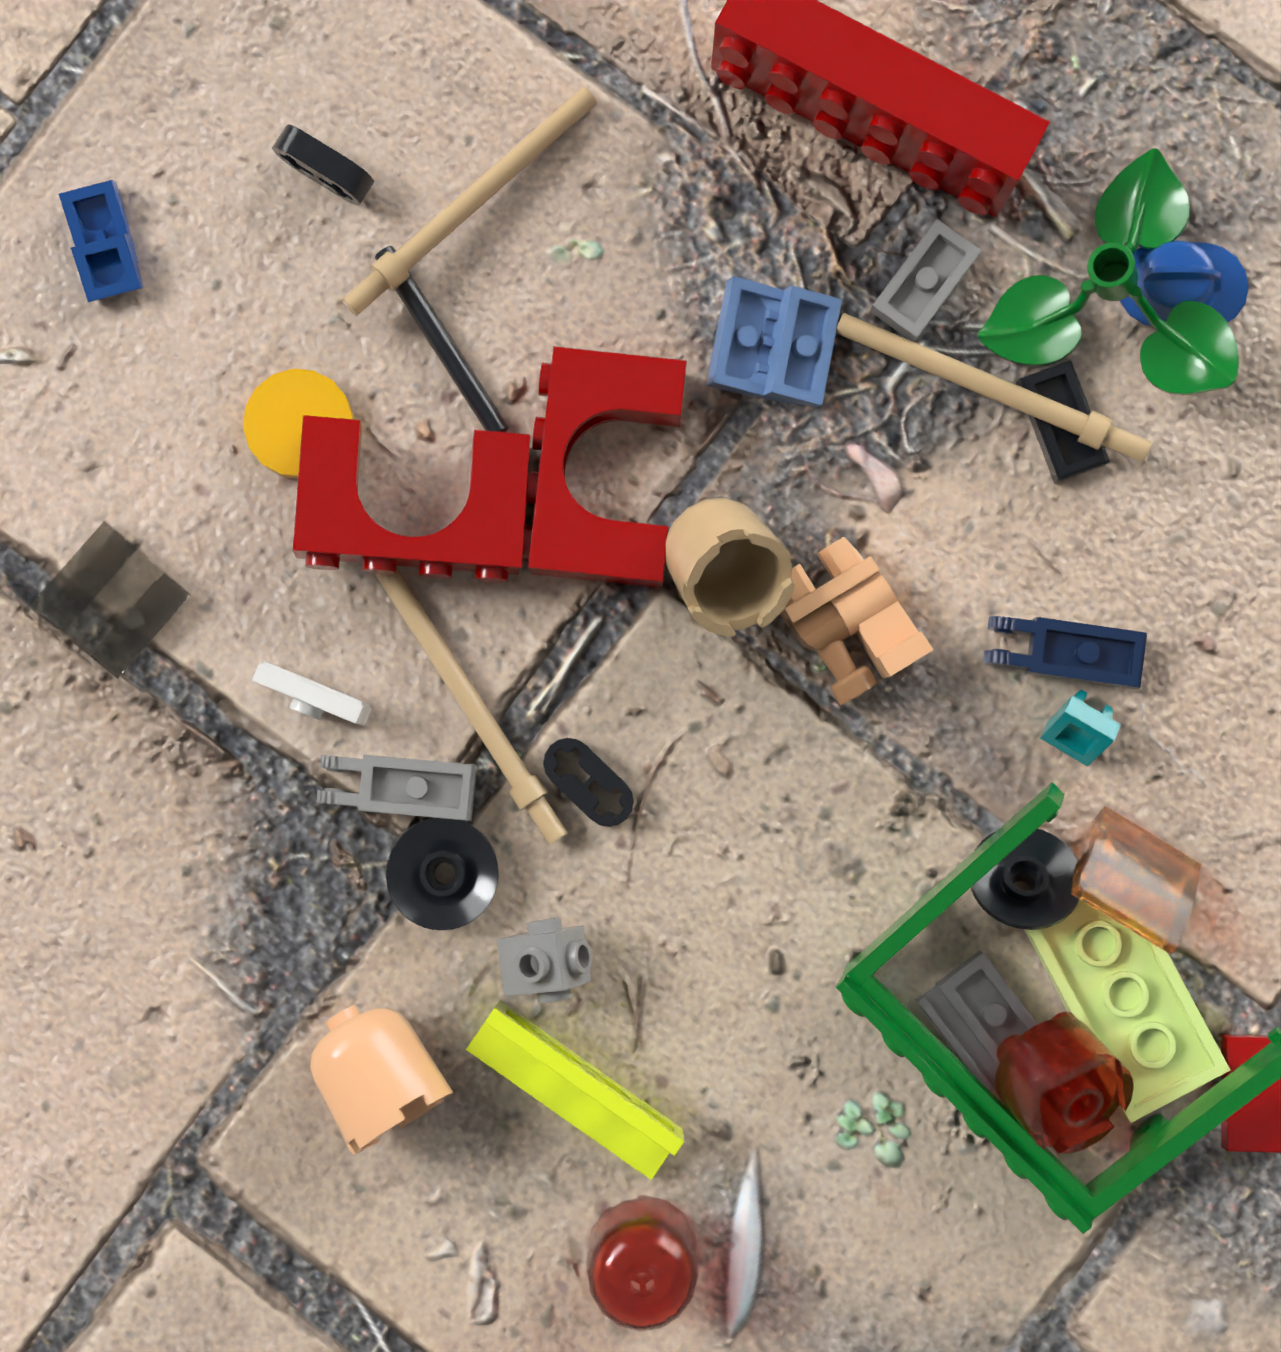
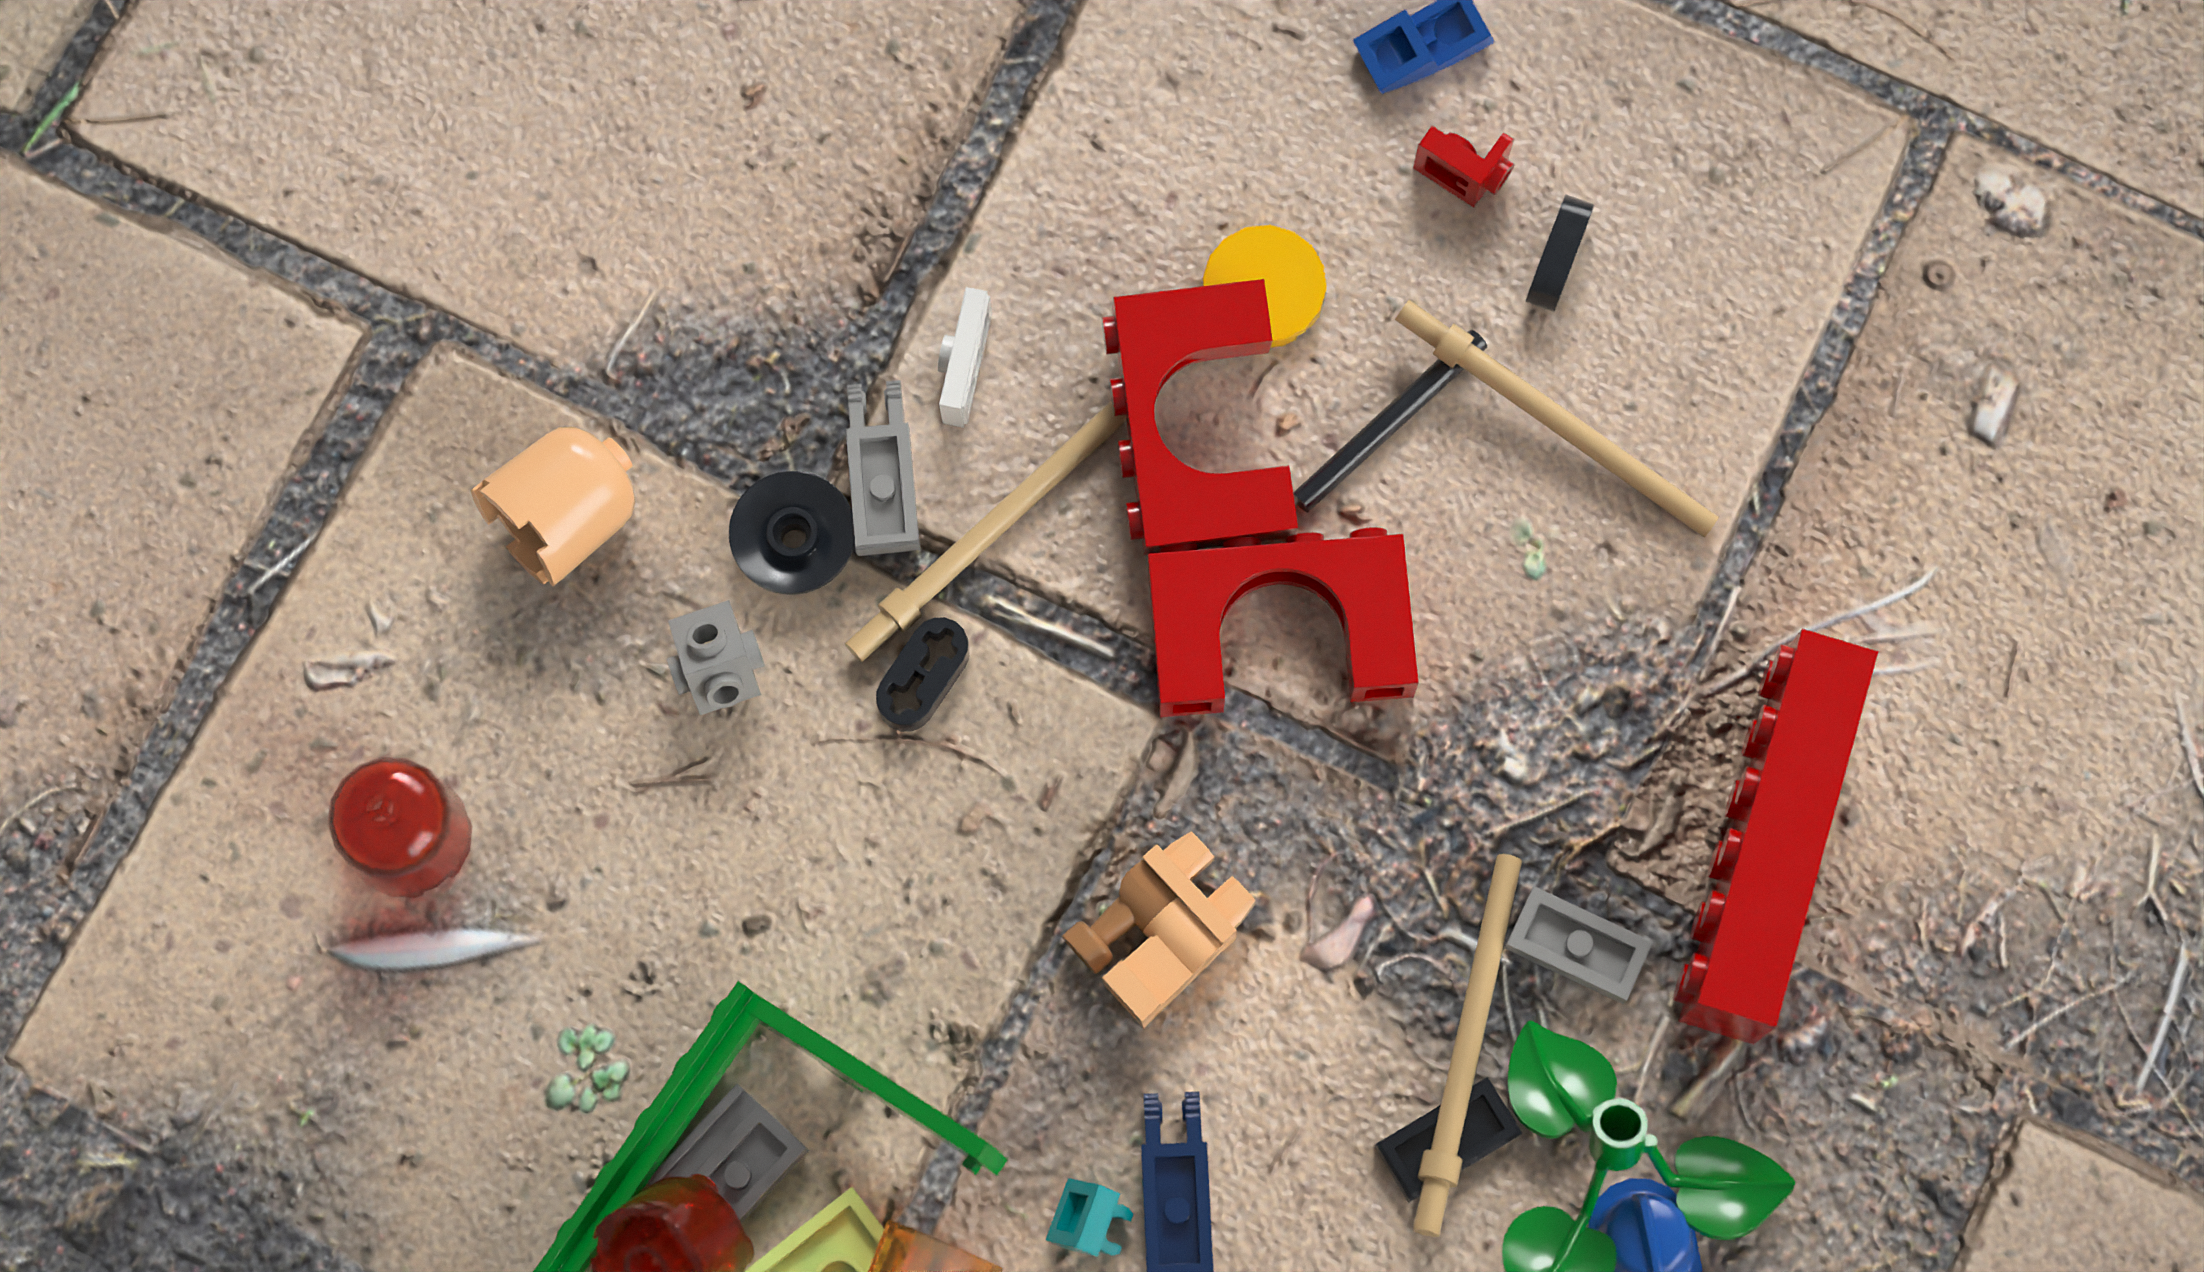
camera: 80 degrees right, 10 degrees down
clear smoke slope [30,520,191,679] -> none
neon yellow fence [466,1001,684,1180] -> none
tan cylinder [665,498,795,637] -> none
medium blue slope [706,276,842,407] -> none
black dish [971,829,1084,930] -> none
none -> red bracket [1413,126,1515,208]

